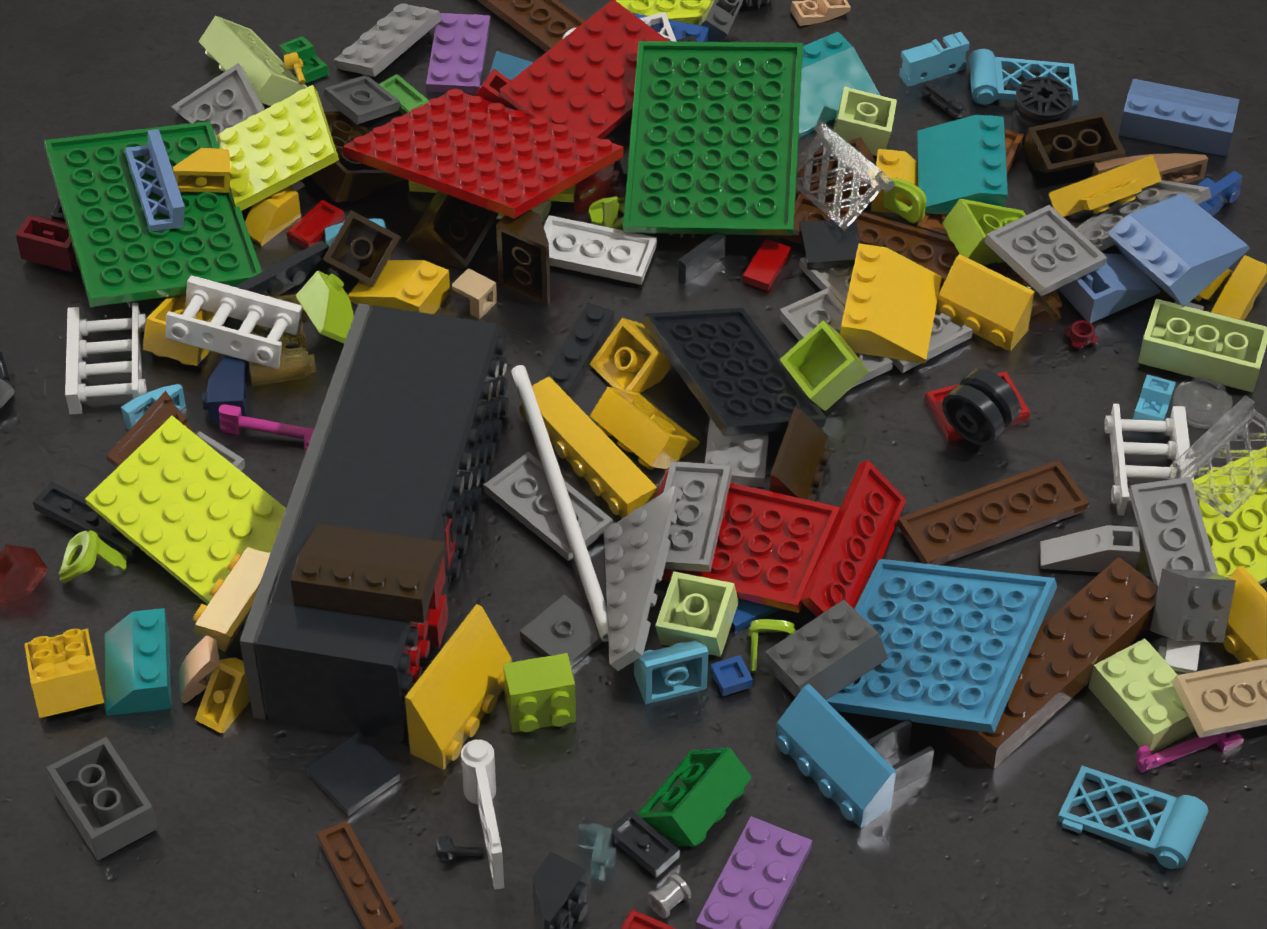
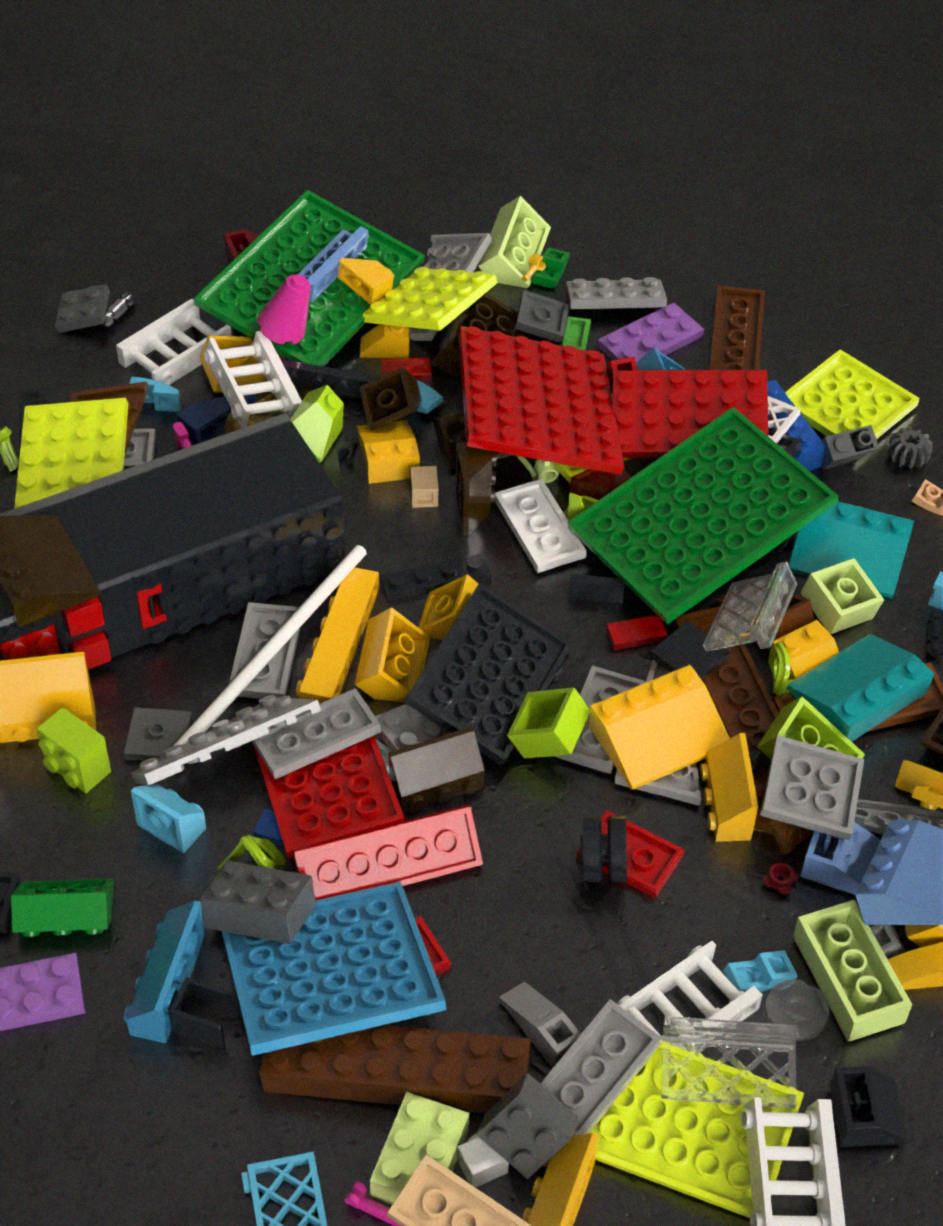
camera: 50 degrees right, 0 degrees up
yellowish green brick [655,572,739,656] -> none
blue plate [710,655,753,696] -> none
reddish brown plate [897,460,1090,565] -> none
none -> dark pink cone [257,275,311,344]

